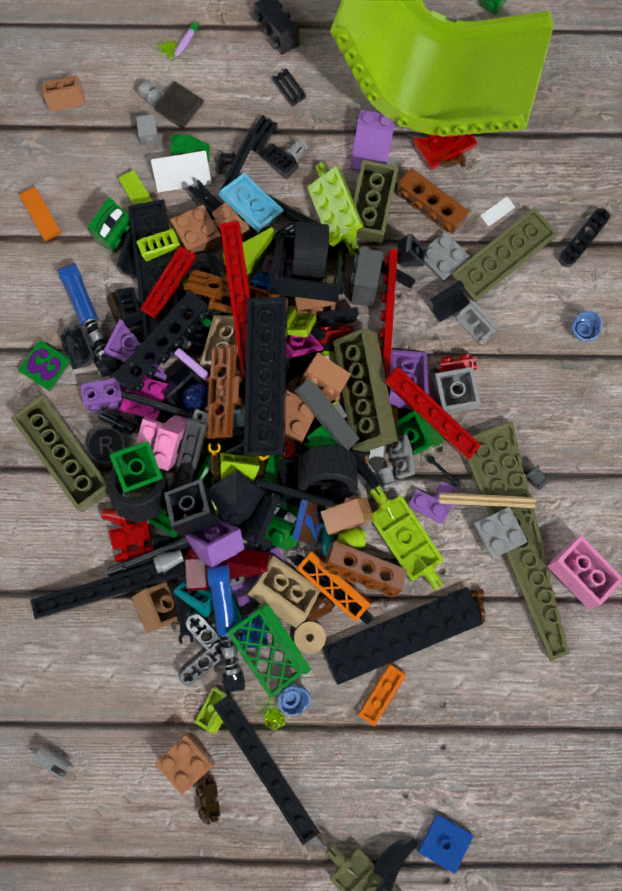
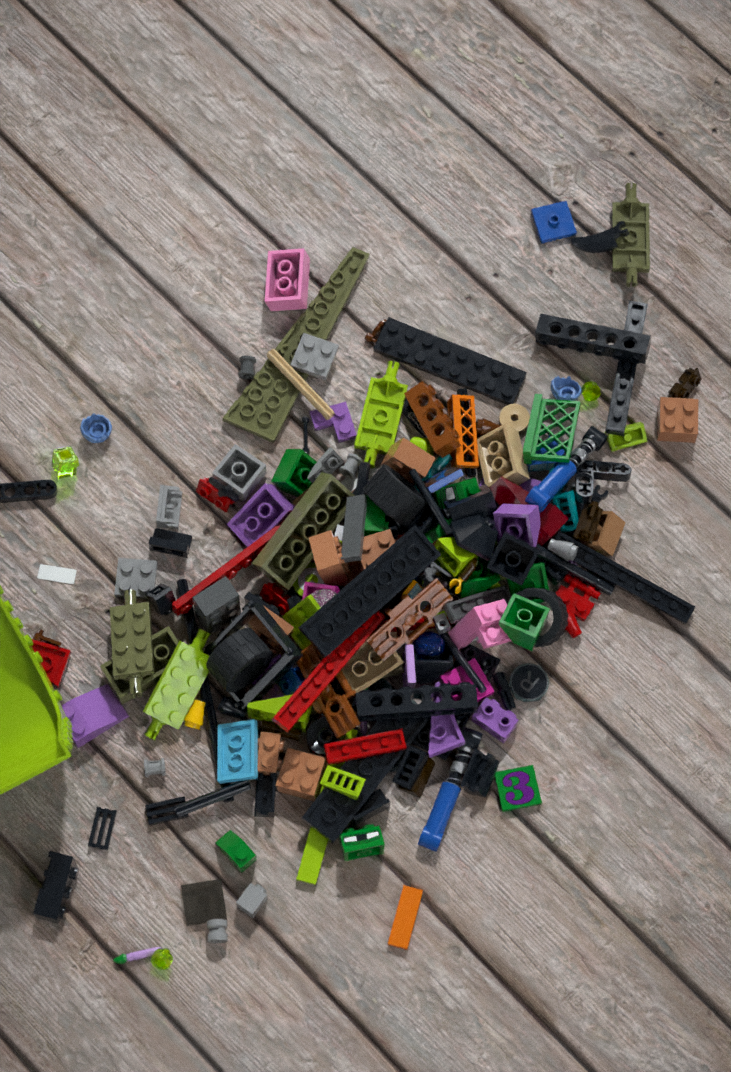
camera: 135 degrees left, 10 degrees down
olive brick [11,395,108,513] -> none
nougat brick [42,75,85,112] -> none
white sticker [151,151,212,192] -> none
black piece [219,151,236,174] -> none
black slope [260,143,298,180] -> none
orange tile [358,663,407,726] -> none
red tile [384,366,481,460] -> none
dark orange brick [396,168,469,234] -> none
olive plate [451,208,558,302] -> none
none -> clear neon green brick [52,446,79,479]
none -> olive plate [110,590,154,698]
none -> yellow cone [184,699,205,730]
none -> black piece [209,477,239,502]
none -> clear tile [311,589,337,607]
none -> black brick [535,314,651,364]
none -> dark brown hinge [573,501,603,544]

